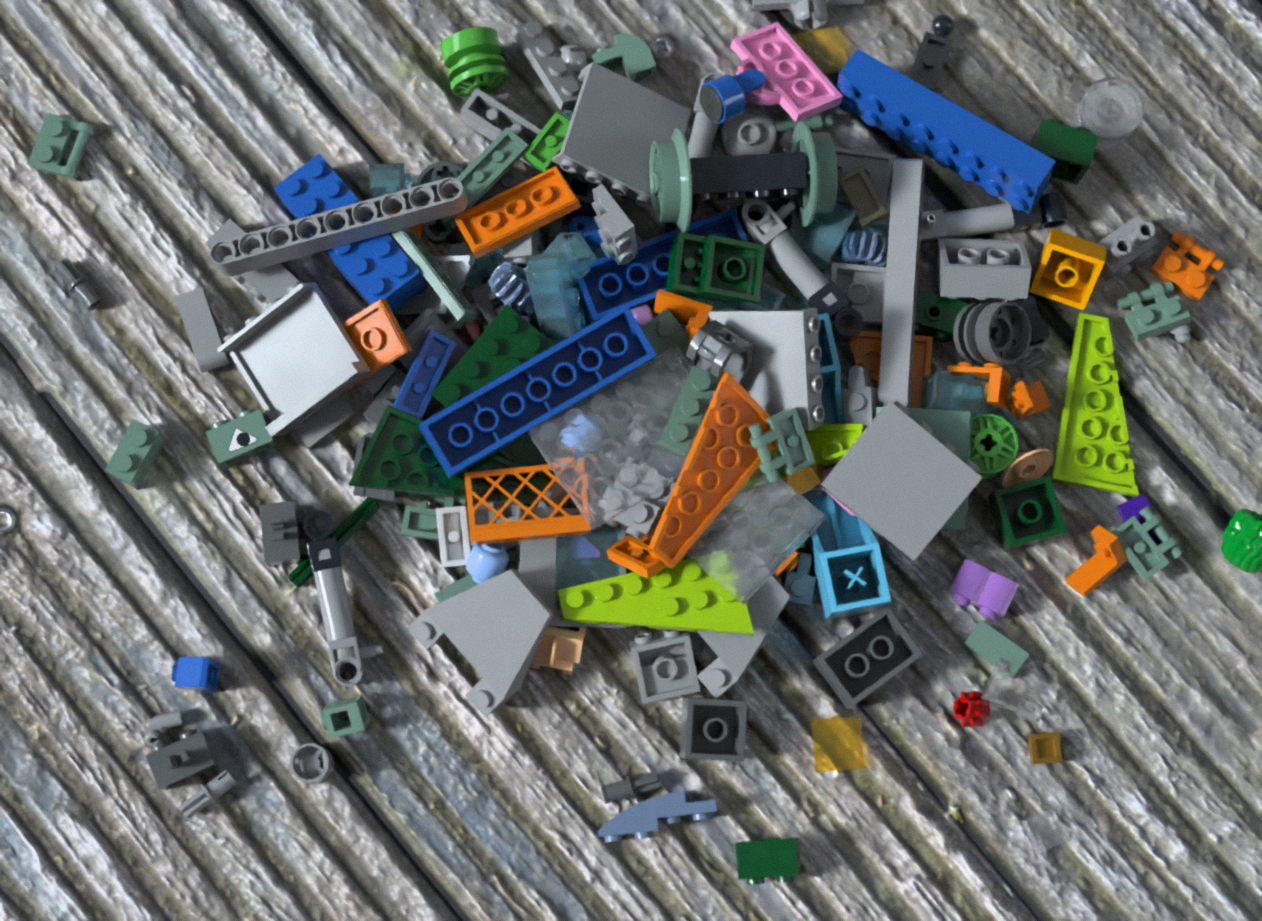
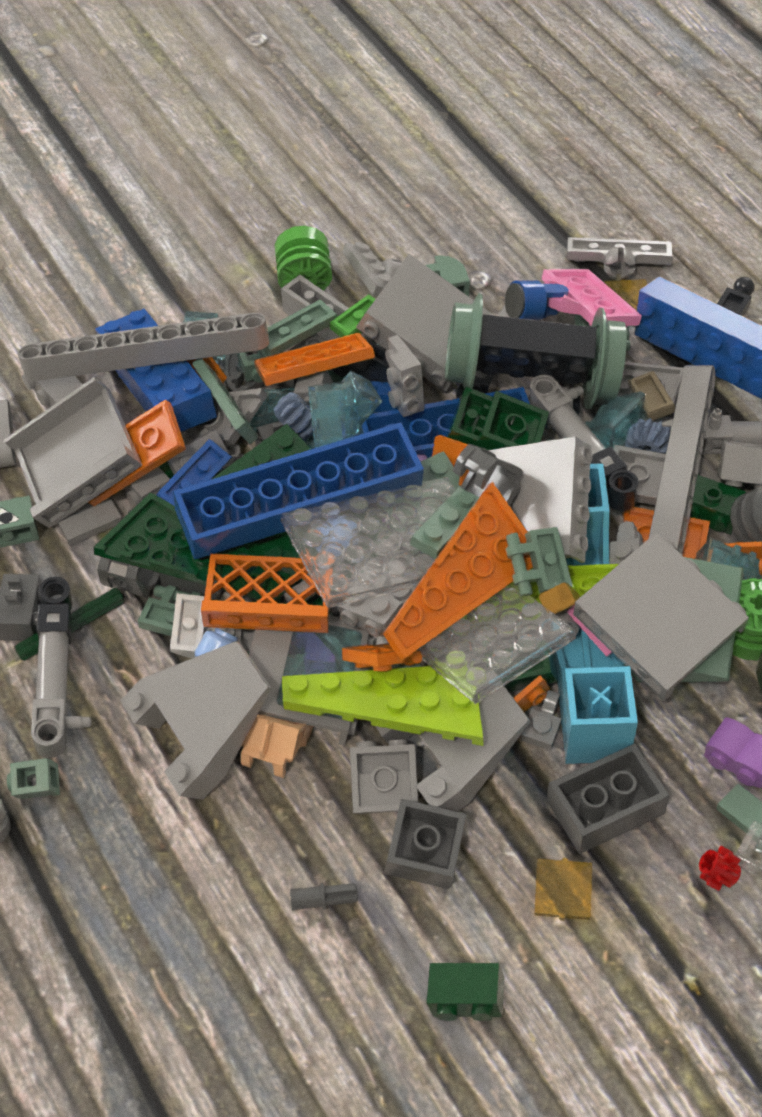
camera: 15 degrees right, 25 degrees down
sand blue slope [598,791,717,843] -> none

